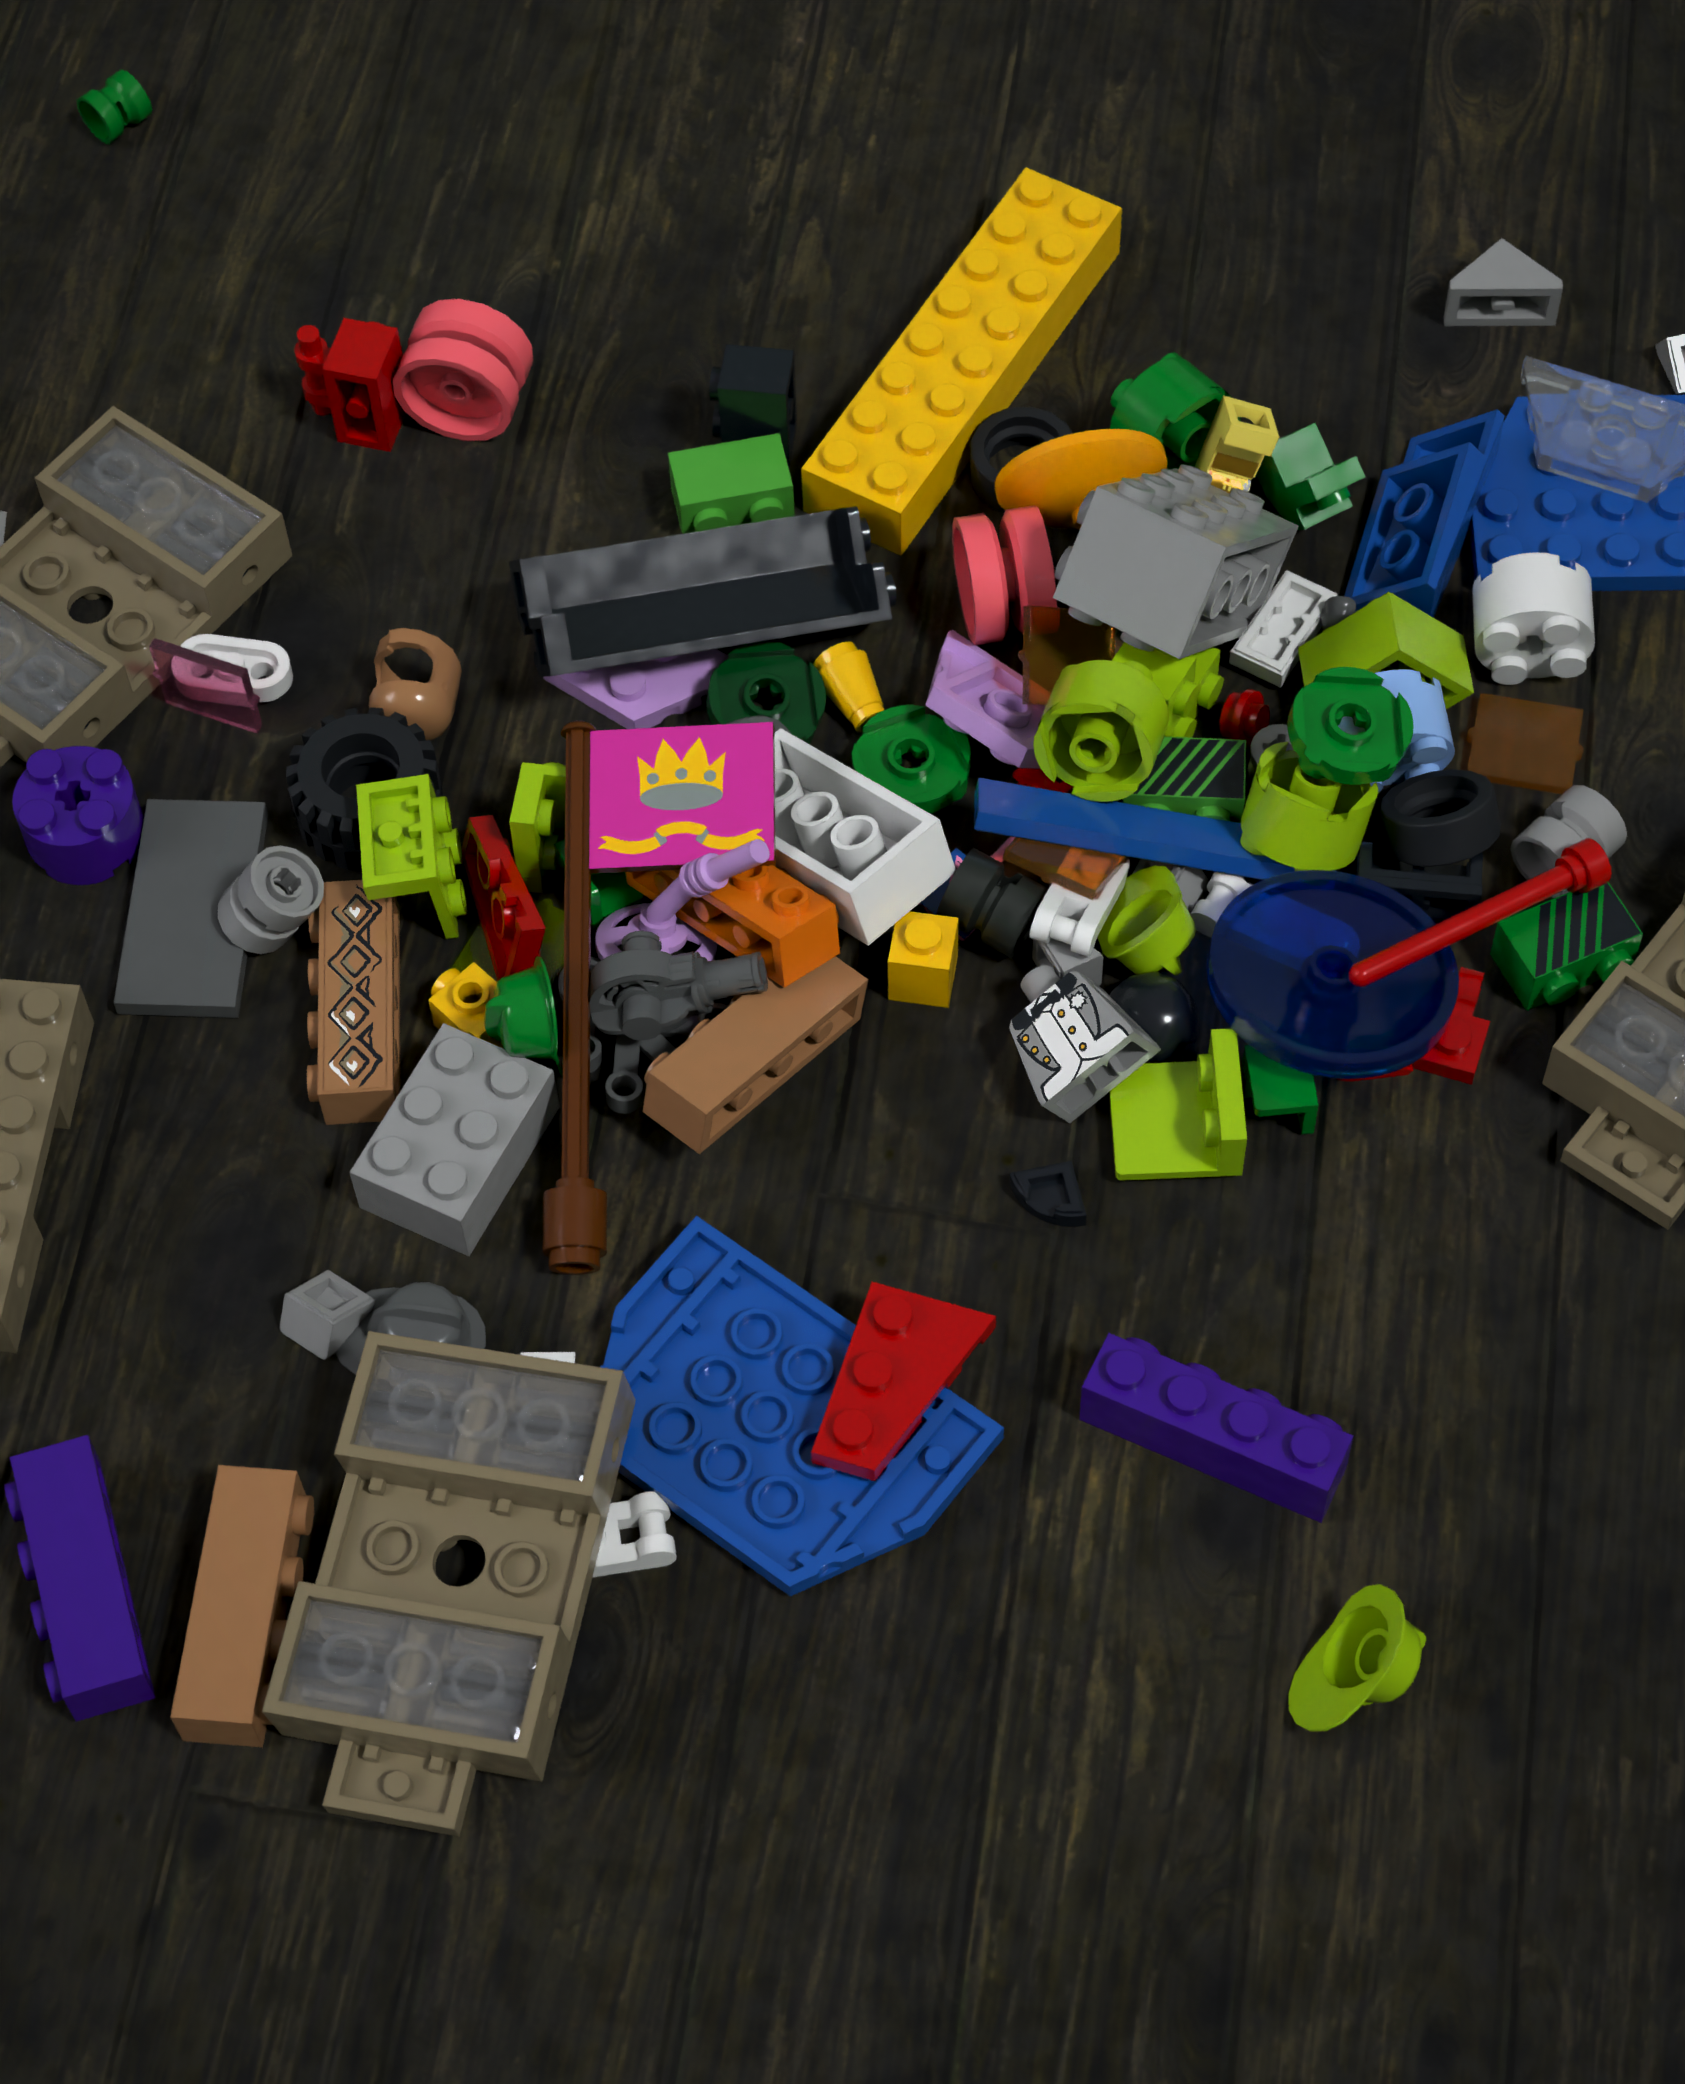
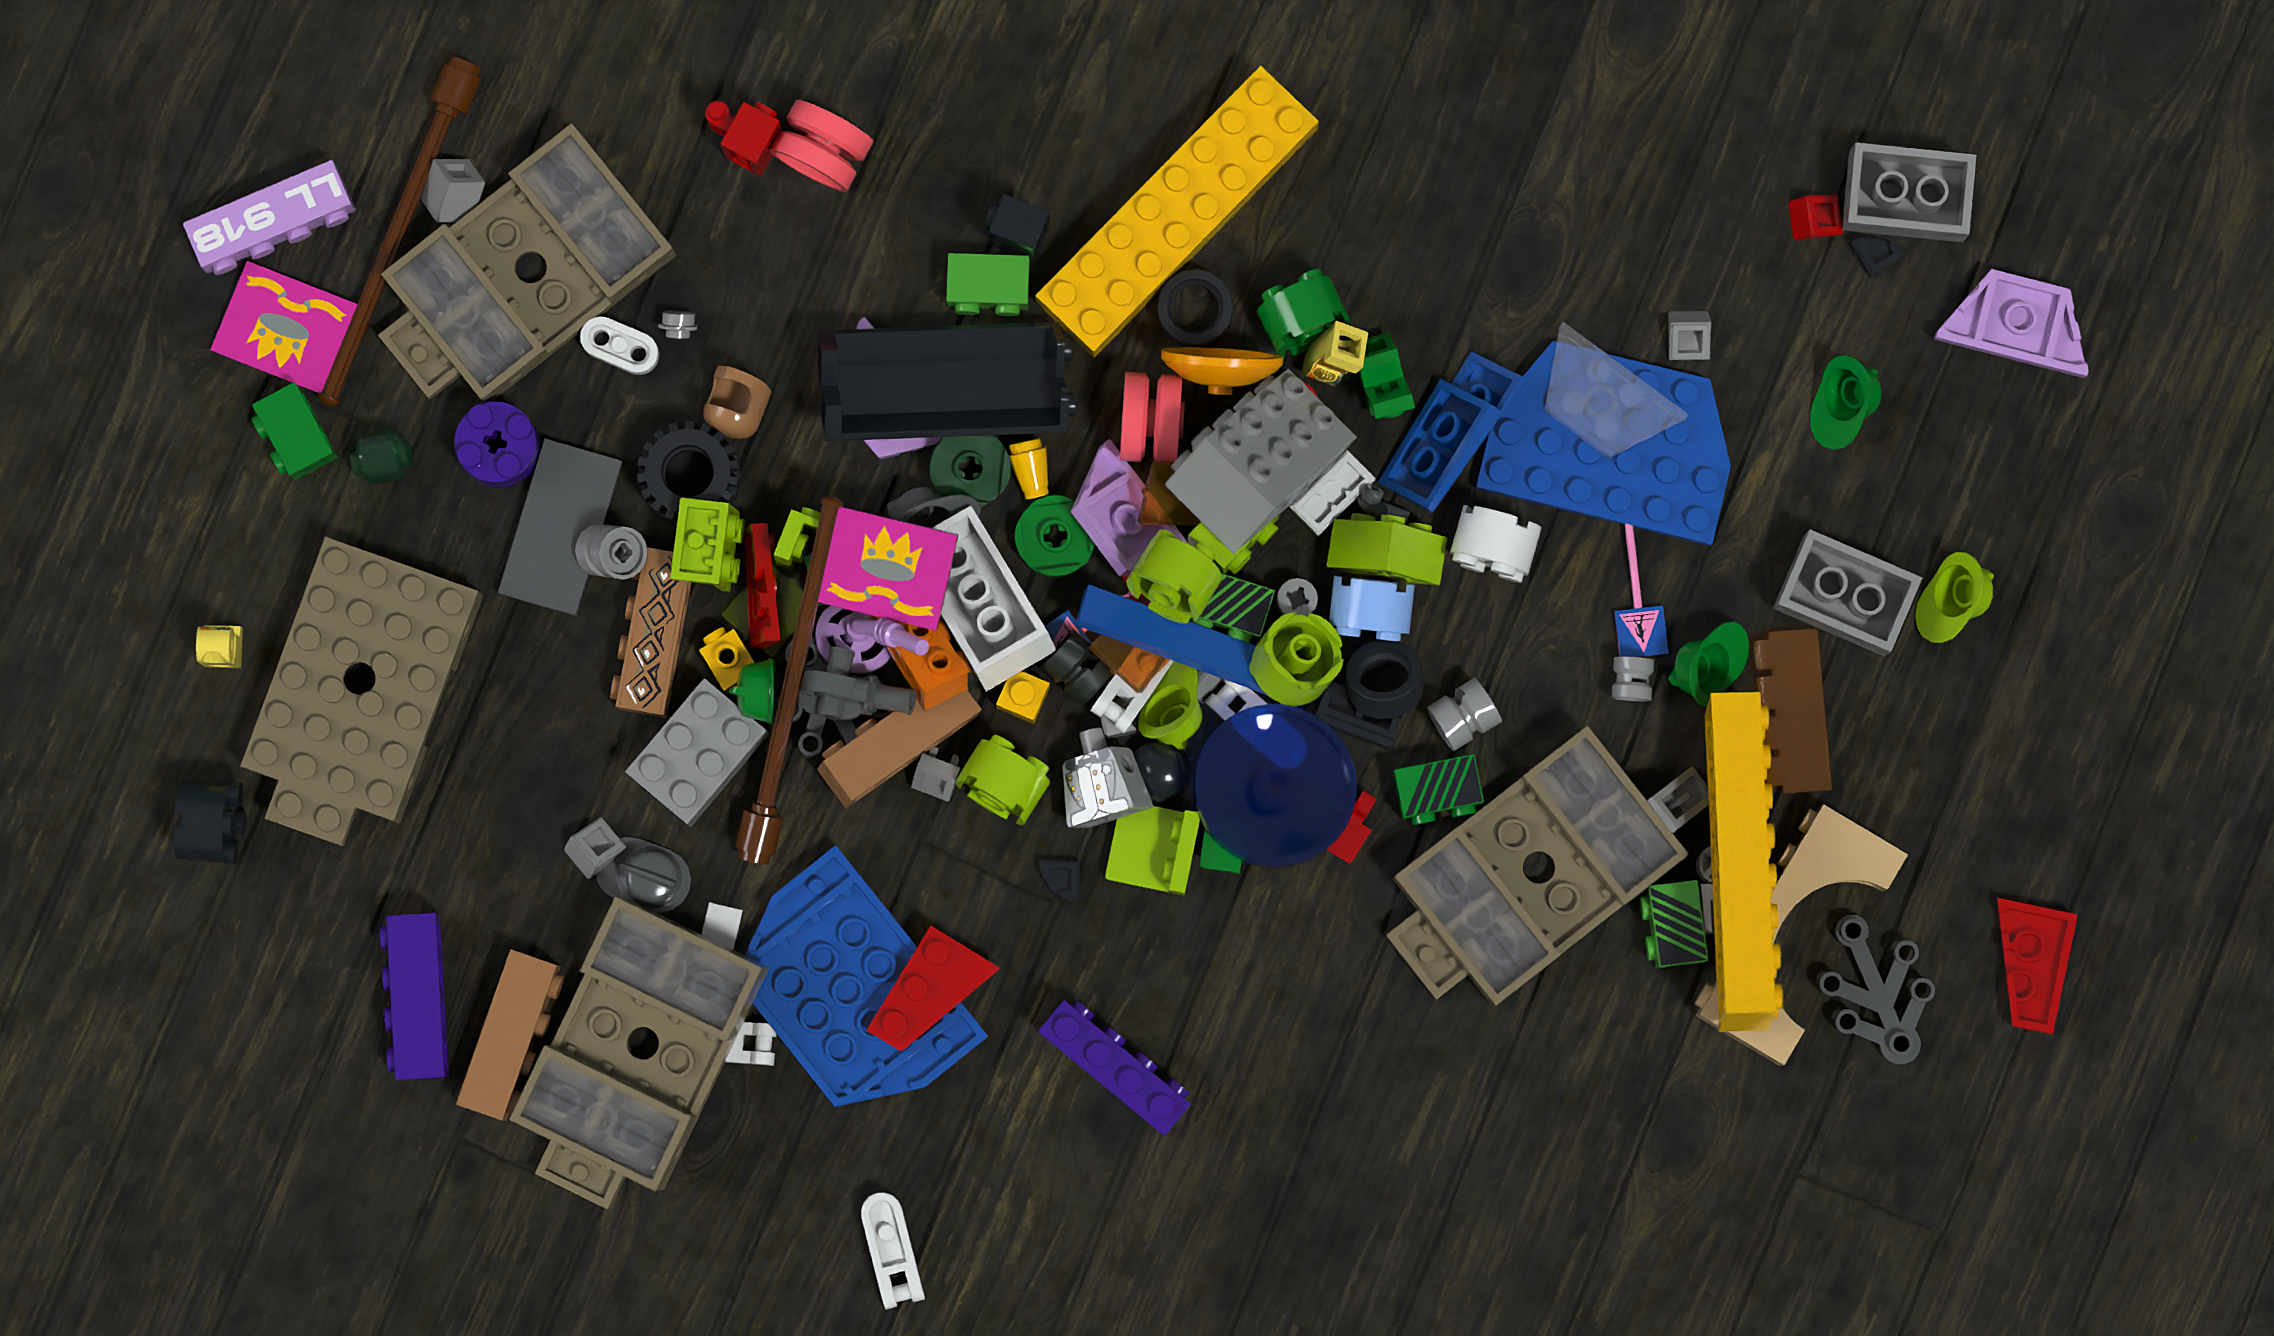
camera: 10 degrees right, 25 degrees up
clear pink piece [149,638,262,734] -> none
red plate [1220,689,1270,749] -> none
green plate [1287,667,1413,785] -> none
lime piece [1288,1584,1426,1732] -> none
red piece [1348,838,1612,987] -> none
light grey slope [1444,238,1563,326] -> none
clear orange piece [1467,693,1584,794] -> none
none -> light grey plate [658,311,698,338]
none -> white plate [861,1193,925,1310]
none -> light grey tile [911,747,960,802]
none -> lime brick [955,734,1050,825]

